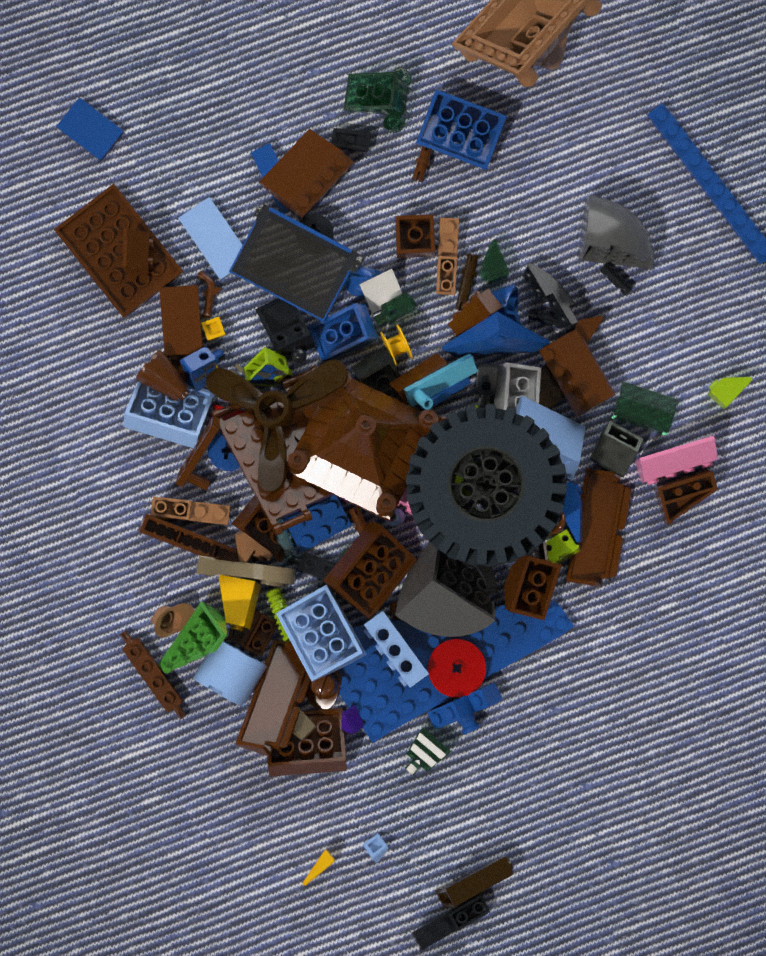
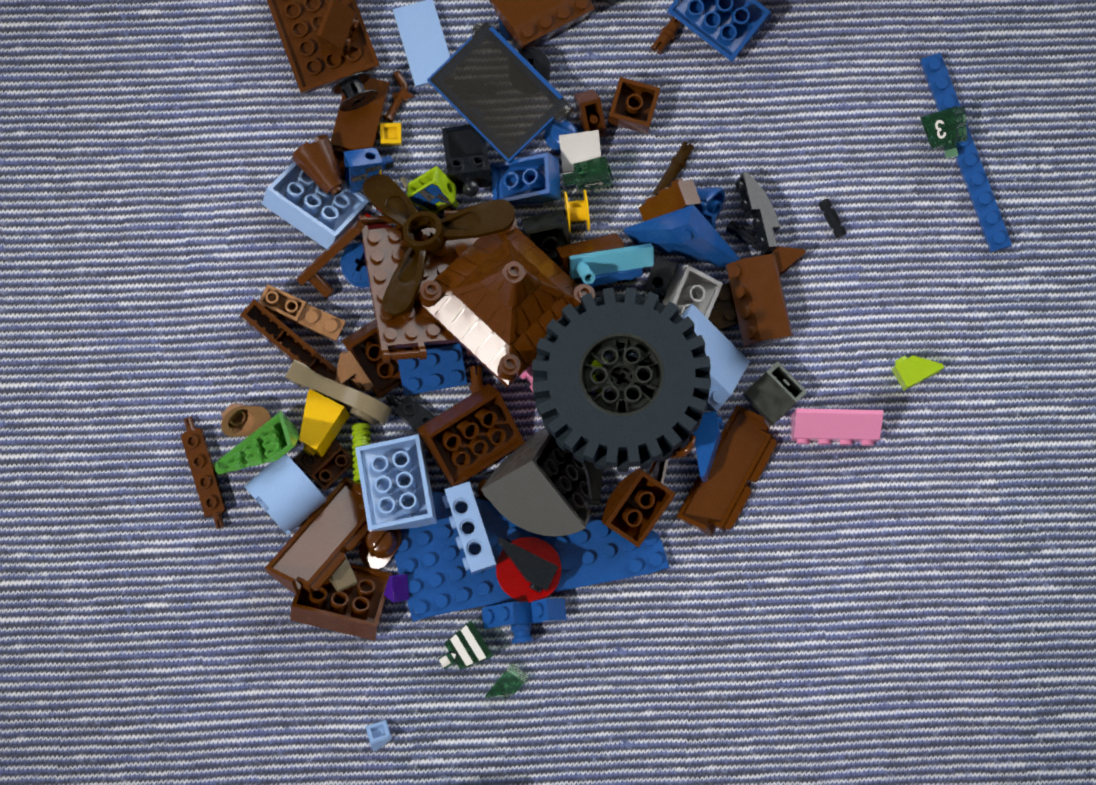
camera: 15 degrees right, 5 degrees down
clear light blue pin [277,519,297,559] -> none
yellow slope [302,848,335,886] -> none
light blue piece [386,507,405,526] -> none
medium nougat slope [436,218,459,295] -> none
clear green slope [479,239,510,285] -> none
lime piece [545,521,581,564] -> none
dark grey brick [578,195,654,269] -> none
clear green slope [611,382,677,436] -> none
reddish brown wedge [653,470,718,525] -> none
none -> black piece [331,72,378,112]
none -> clear green slope [485,663,529,699]
none -> black slope [498,537,558,593]
none -> reddish brown slope [574,89,608,138]
none -> clear green torso [920,107,967,159]

